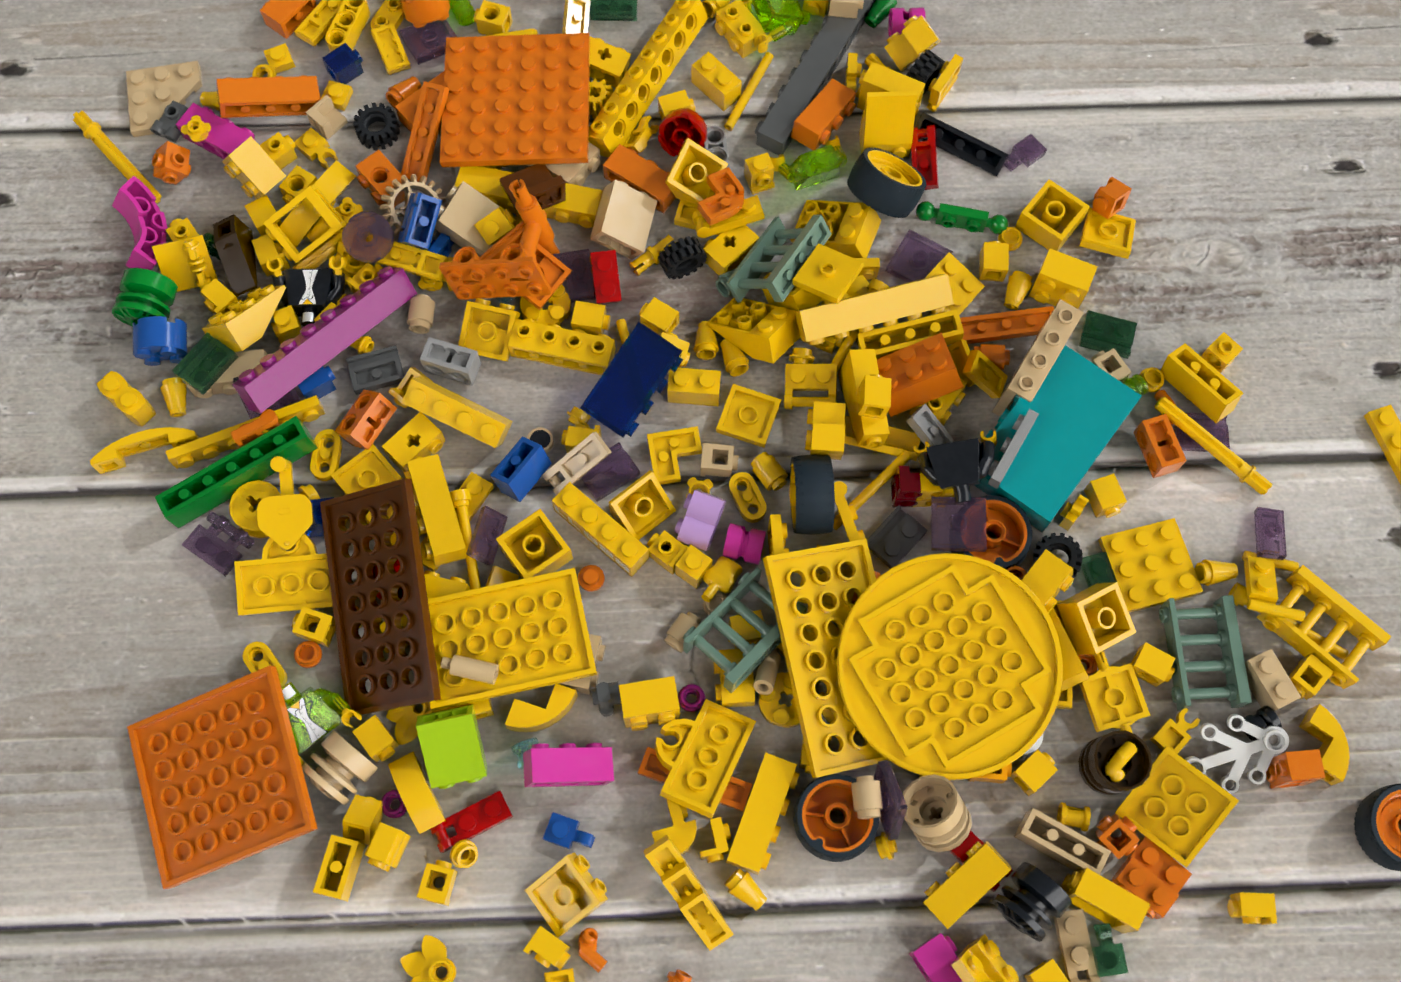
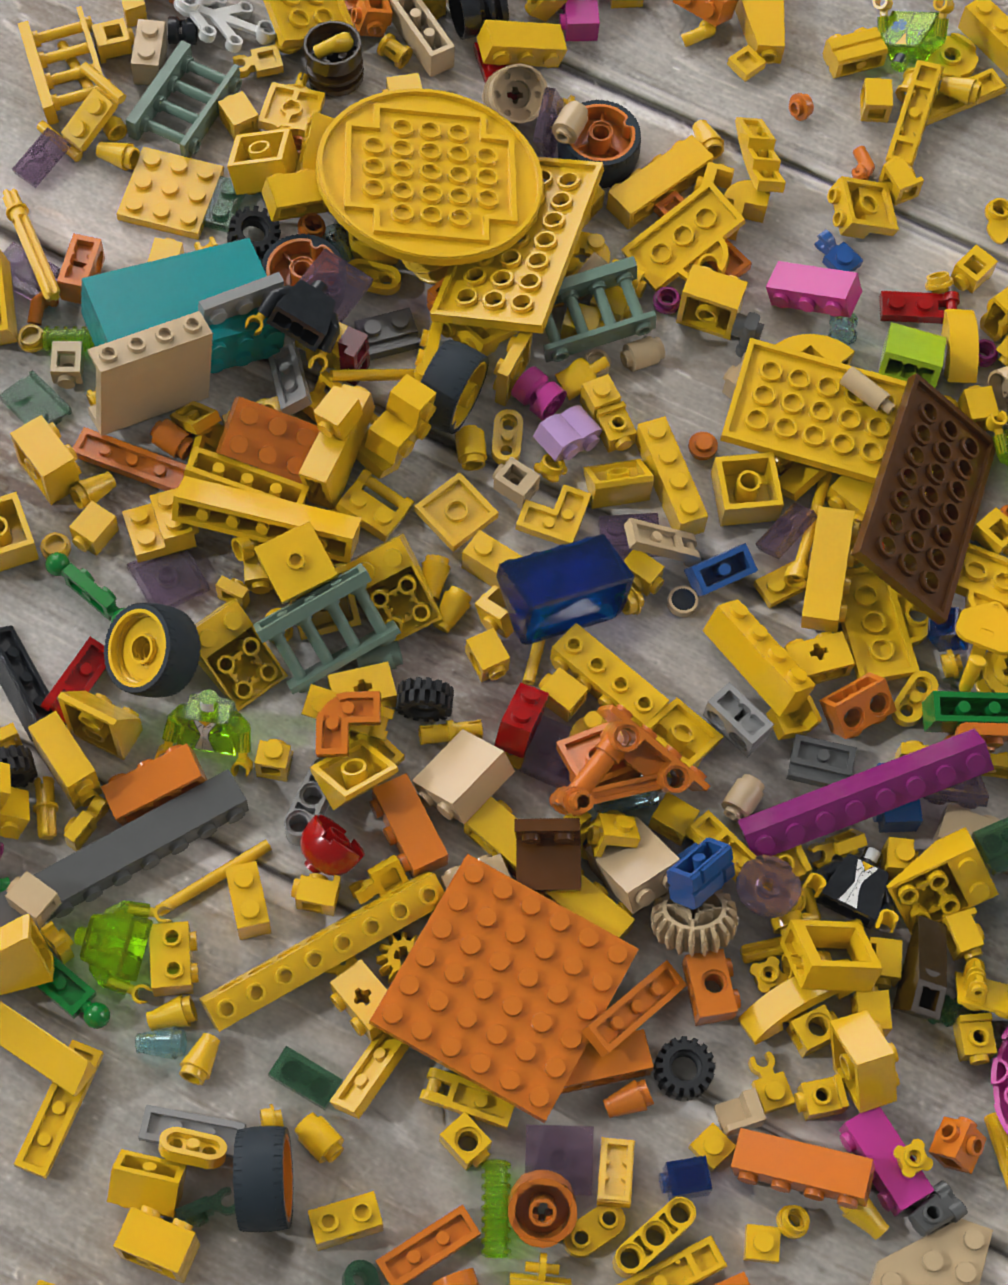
camera: 155 degrees left, 5 degrees down
yellow plate [789,347,815,364] -> none

